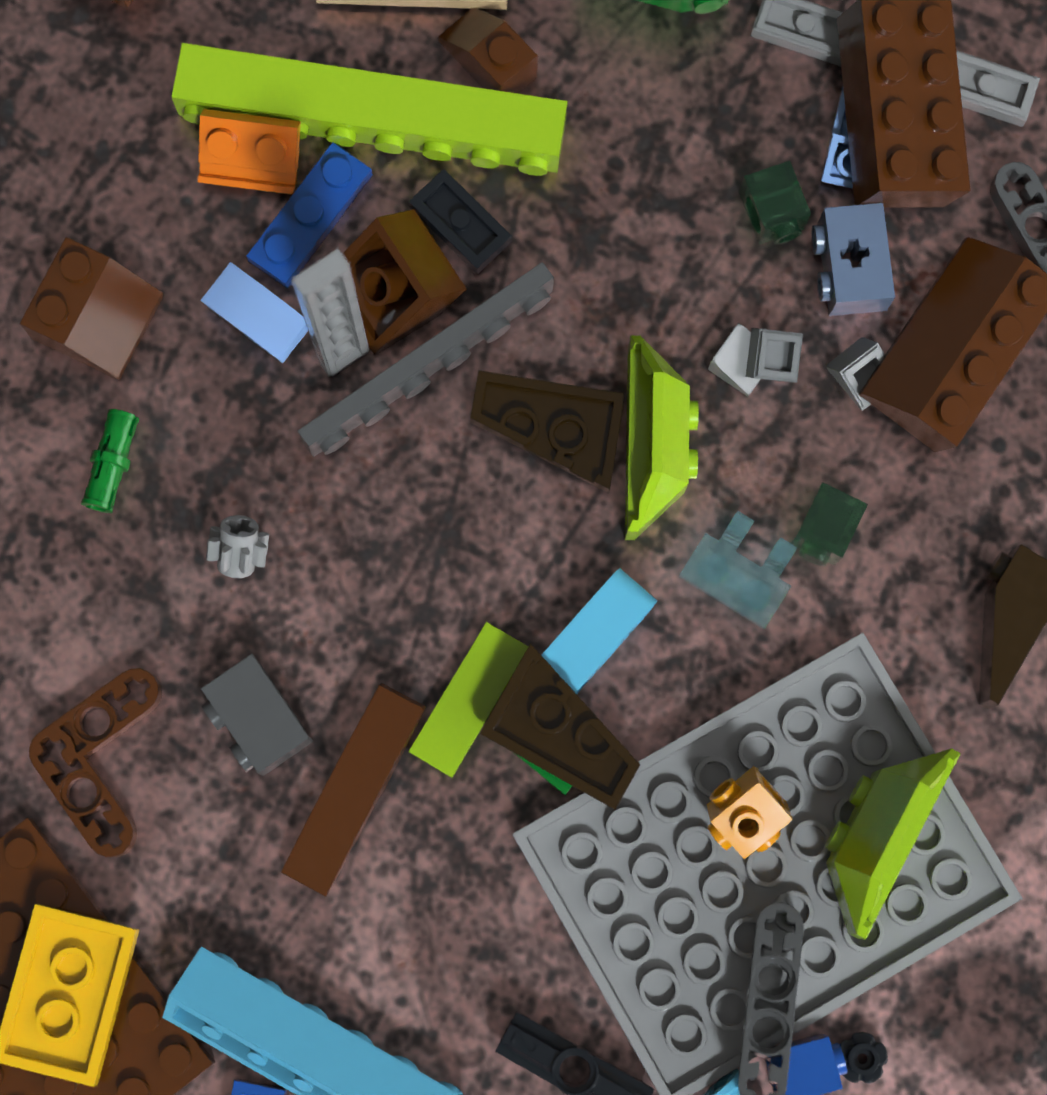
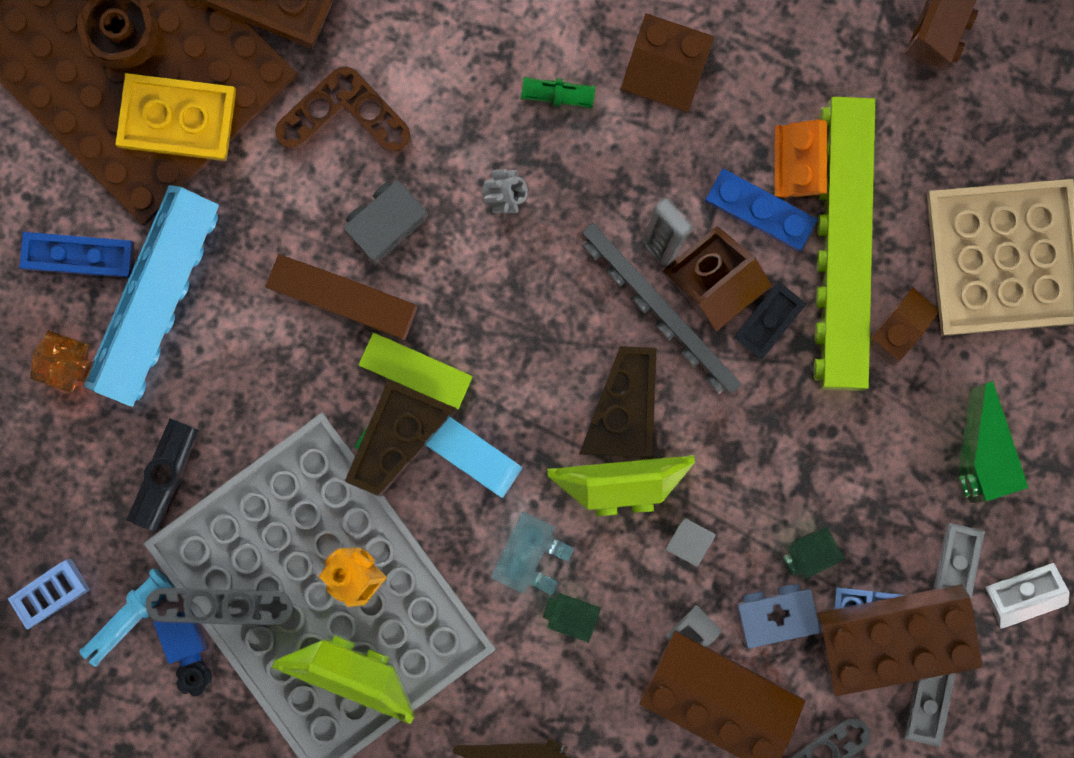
camera: 80 degrees right, 5 degrees up
light blue slope [200,262,308,363] -> none
tile [746,328,803,383] -> none

